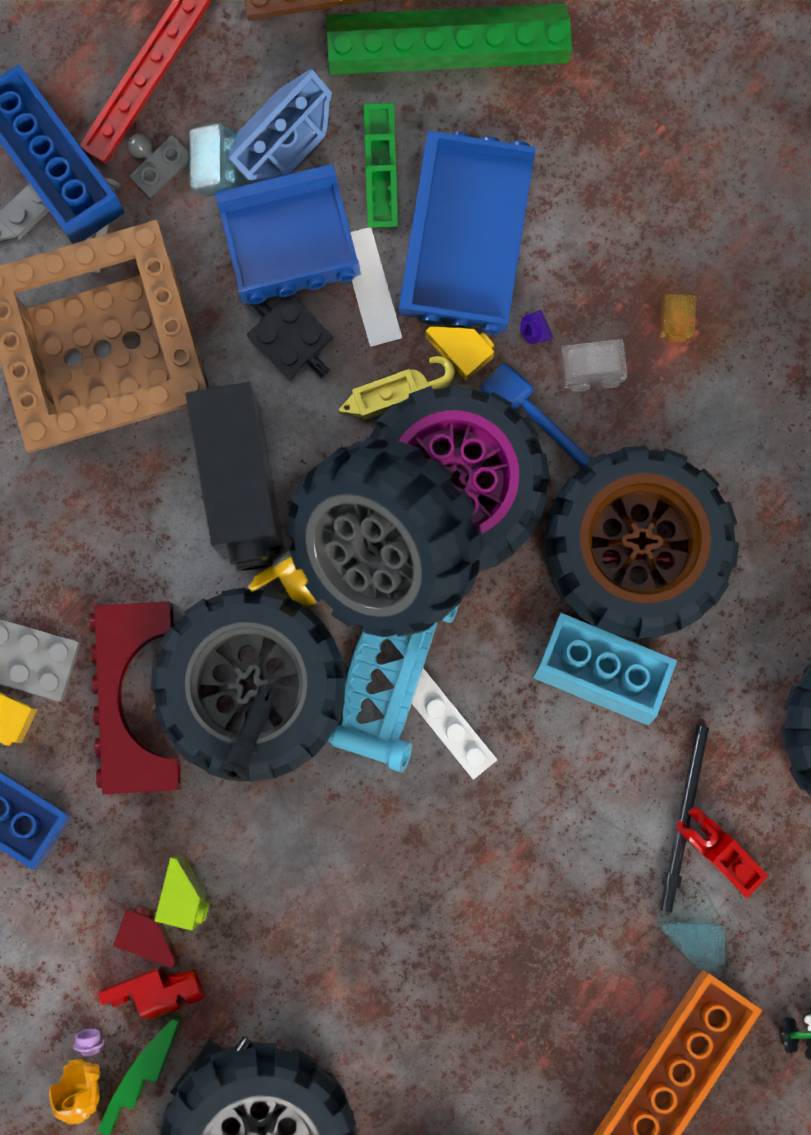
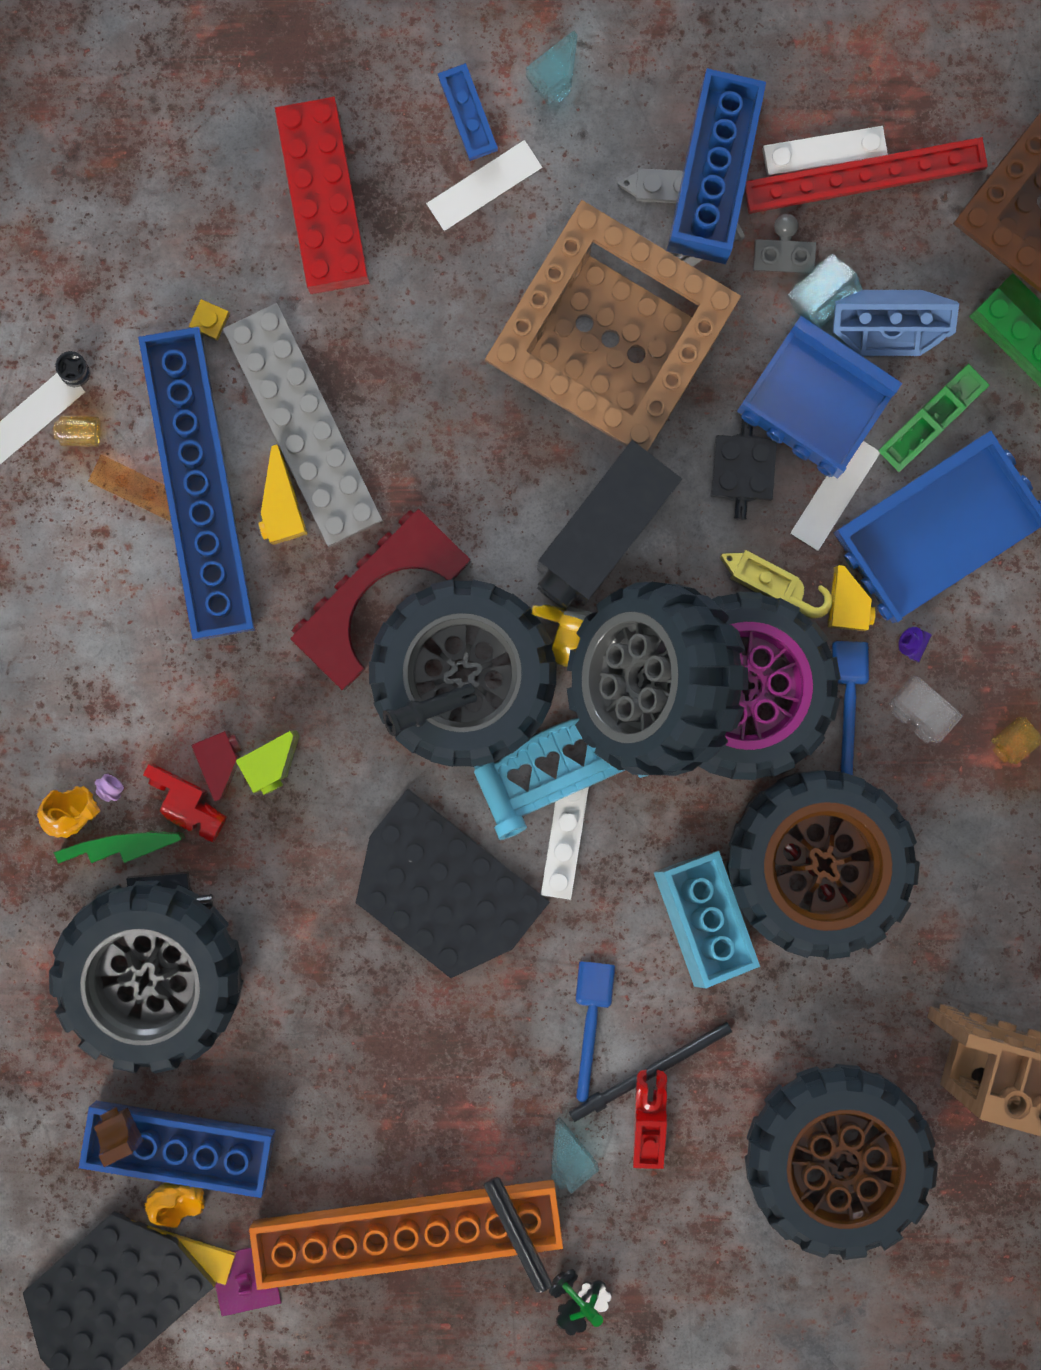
camera: 45 degrees right, 5 degrees up
none -> black plate [356,789,550,978]
none -> black axle [484,1177,552,1293]
none -> blue piece [576,962,615,1102]
none -> white plate [762,126,888,177]

